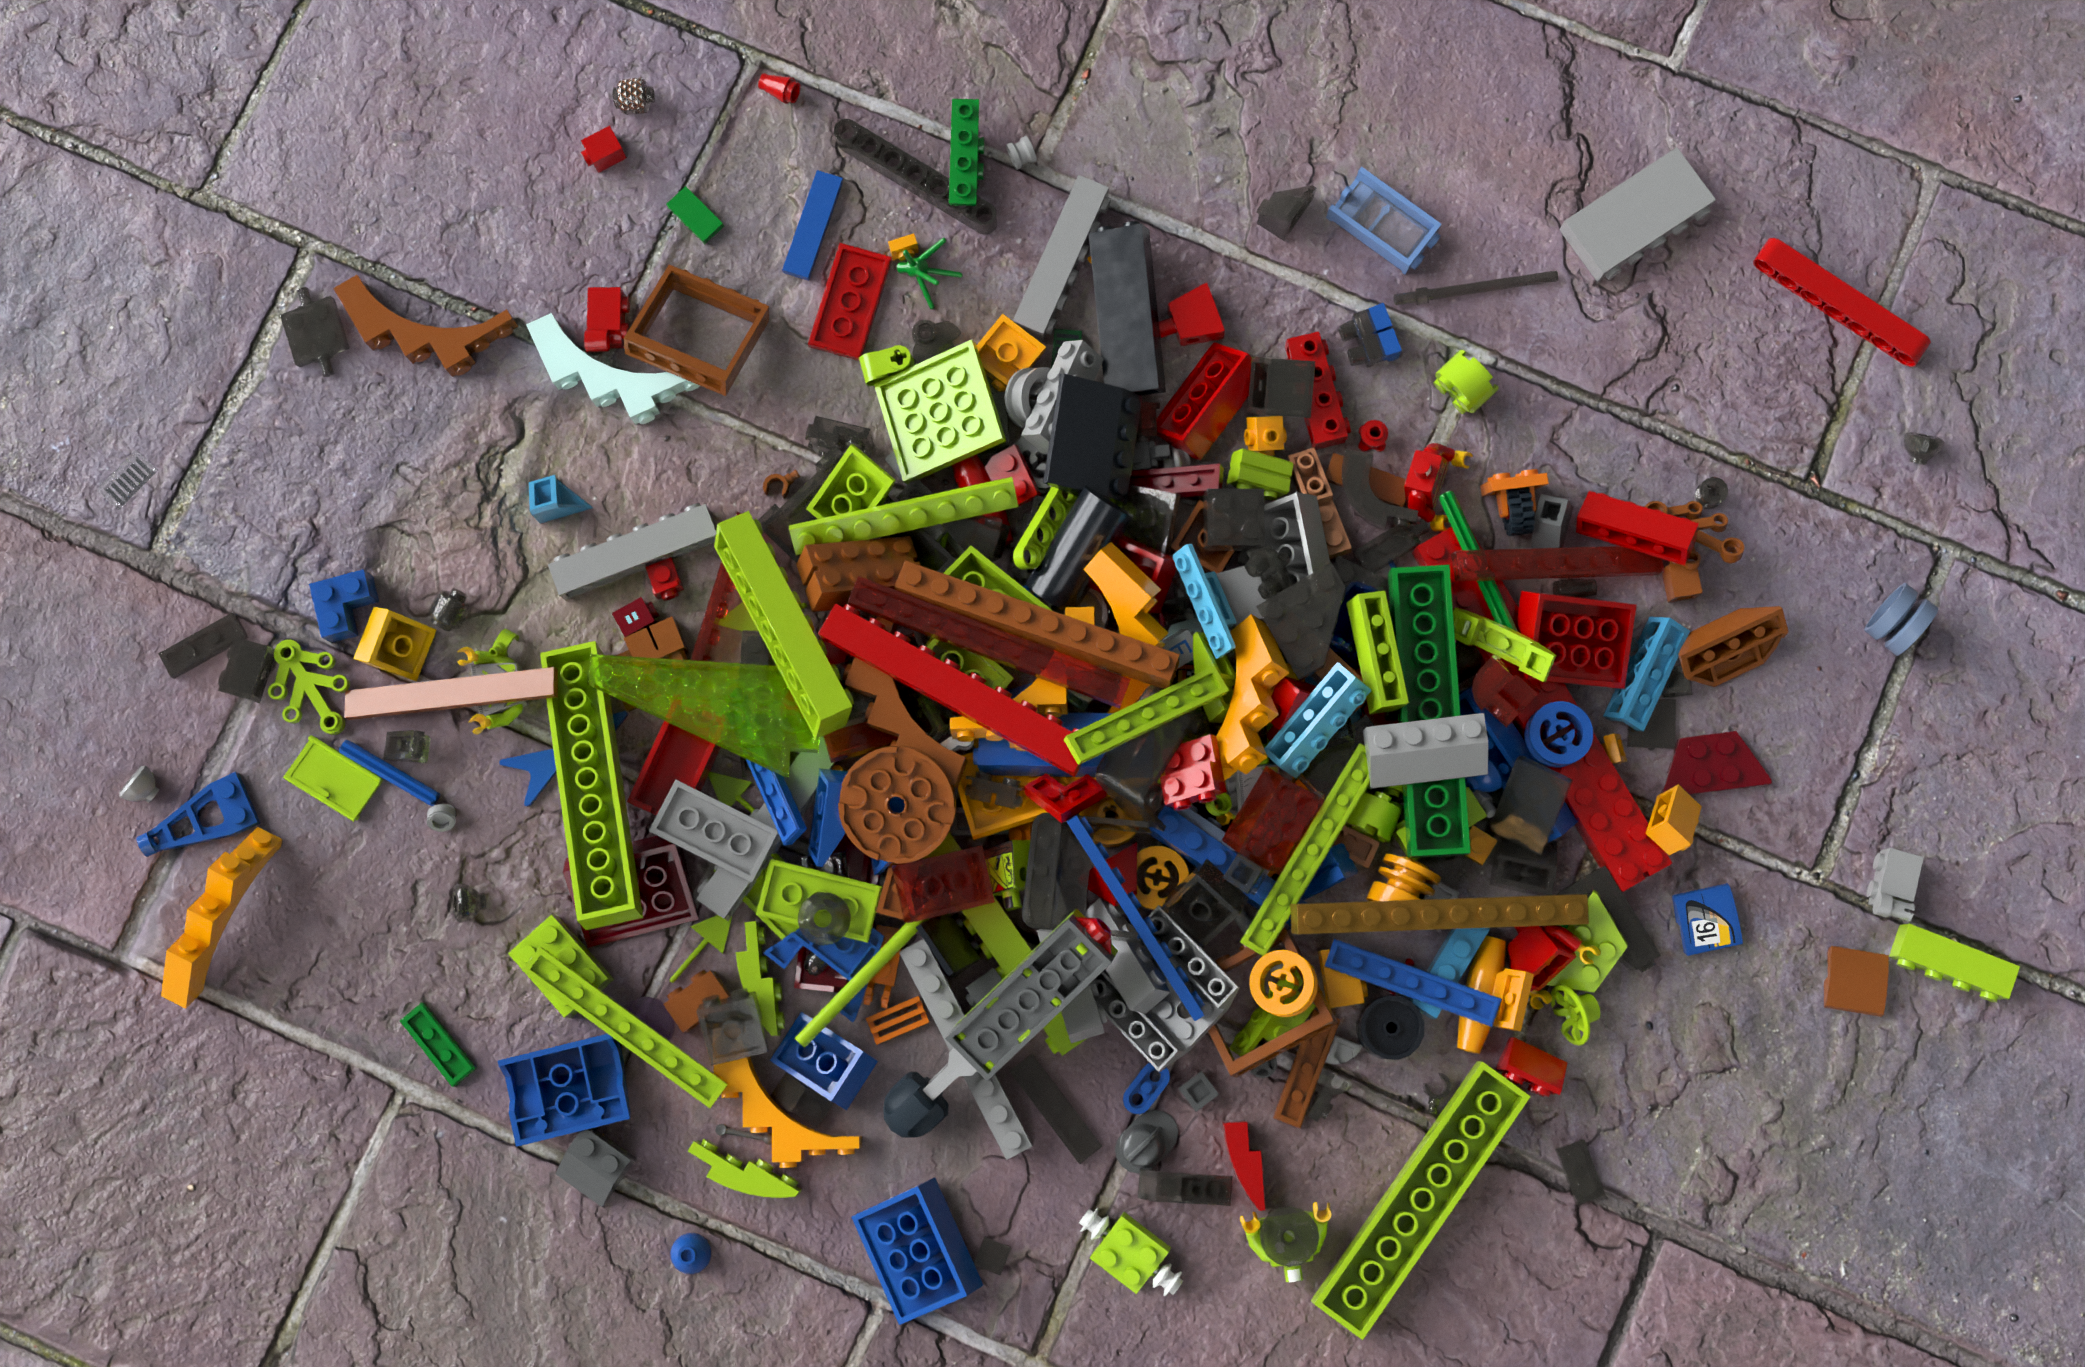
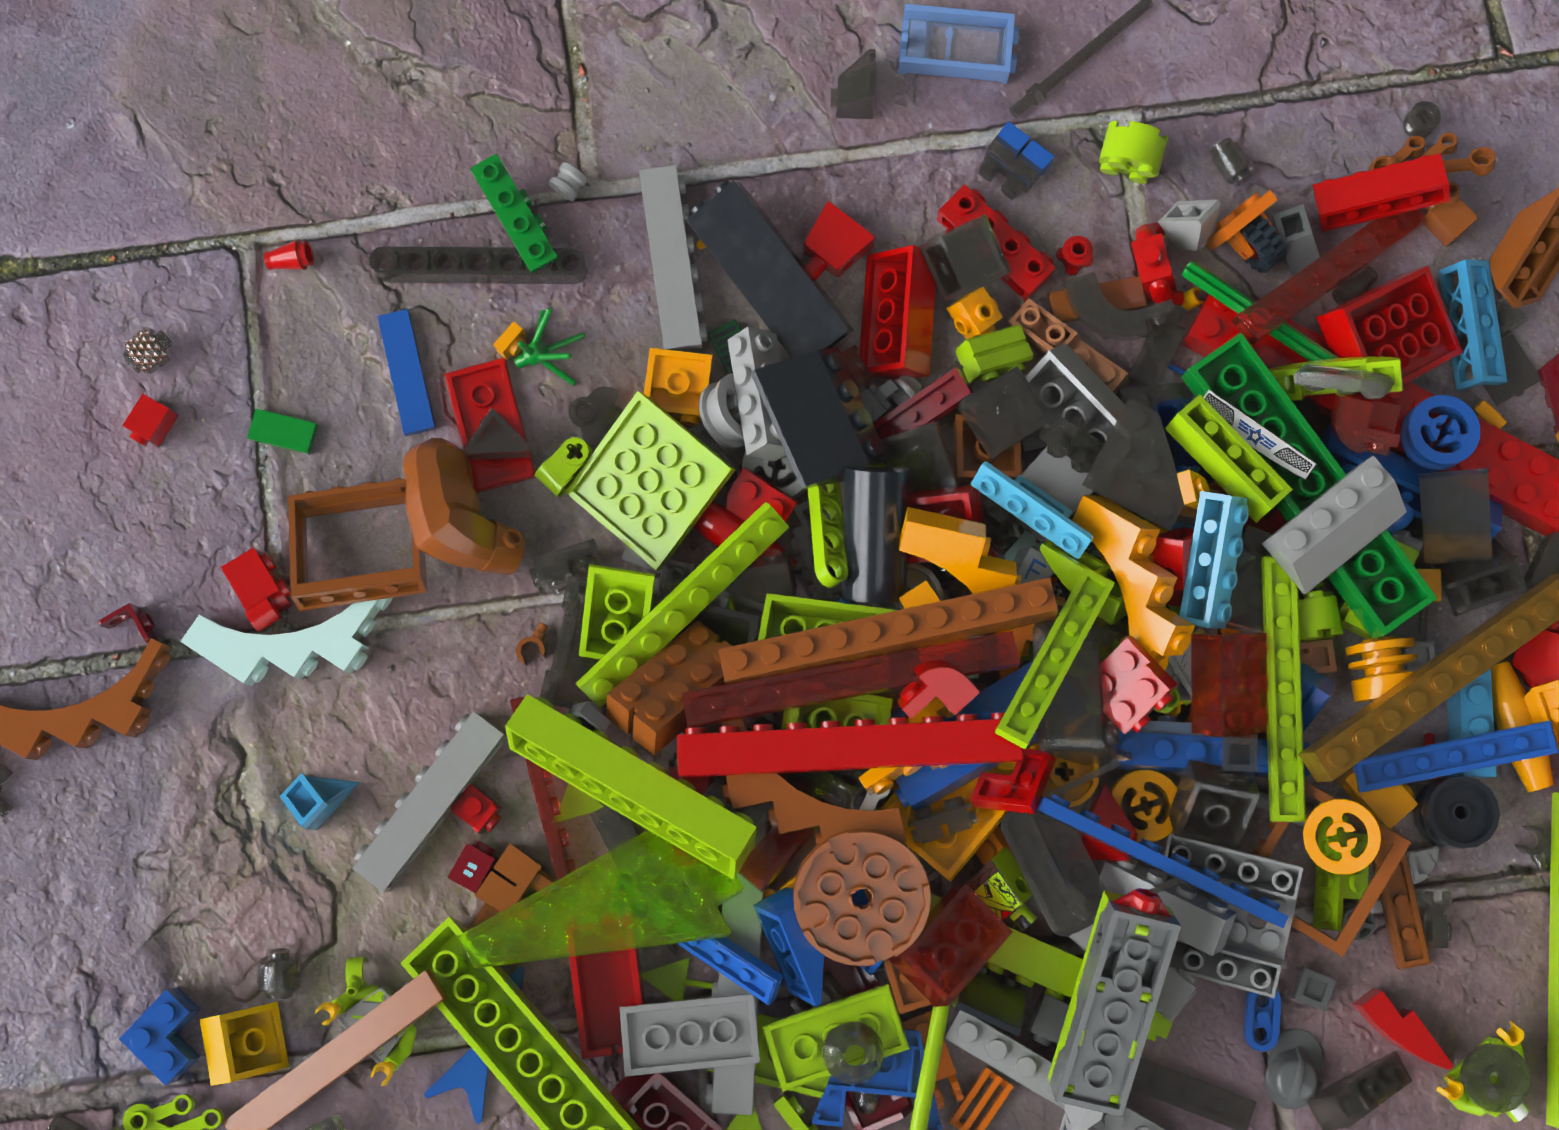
camera: 35 degrees left, 0 degrees up
none -> dark red bracket [97,603,158,643]
none -> dark orange piece [403,438,525,575]
none -> clear smoke slope [465,408,533,460]
none -> dark grey plate [568,701,611,733]
none -> brick [898,660,980,719]
none -> light grey slope [1158,199,1221,251]
none -> light orange plate [1177,470,1210,510]
none -> white sticker [1203,390,1316,479]
none -> clear smoke brick [1210,138,1254,186]
none -> clear smoke hinge [1294,364,1394,400]

